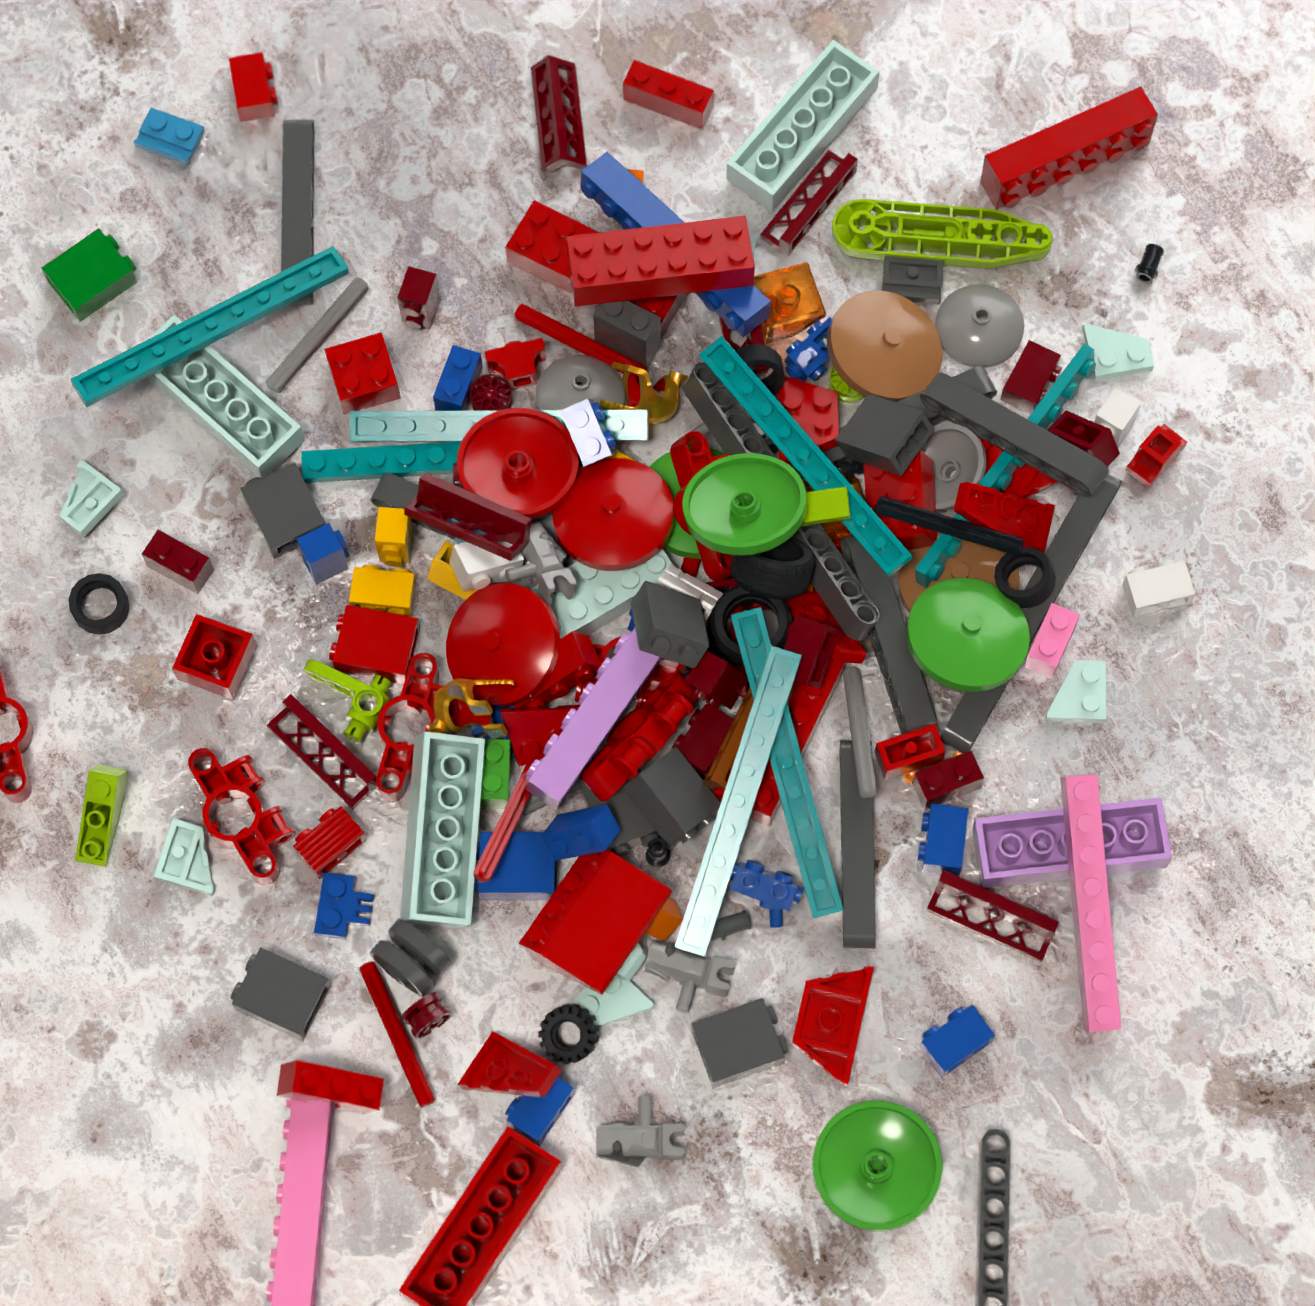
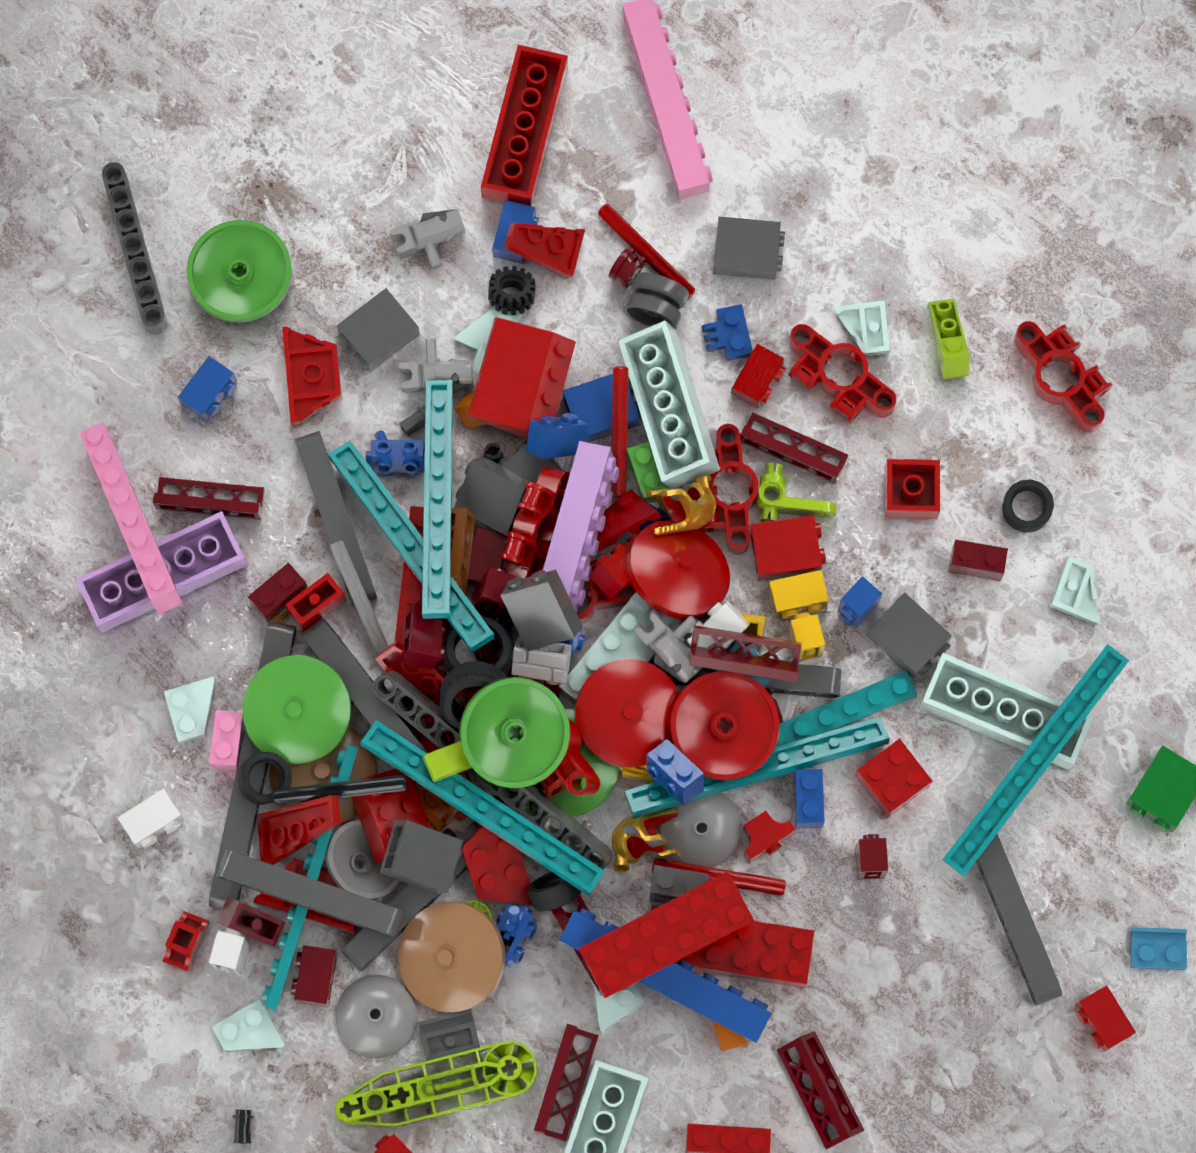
camera: 160 degrees right, 5 degrees up
light grey axle [266,277,369,393] -> none
red arch [276,1060,384,1114] -> none
dark red wheel [470,374,513,411] -> none
clear orange slope [754,262,826,343] -> none
blue brick [917,804,968,876] -> none

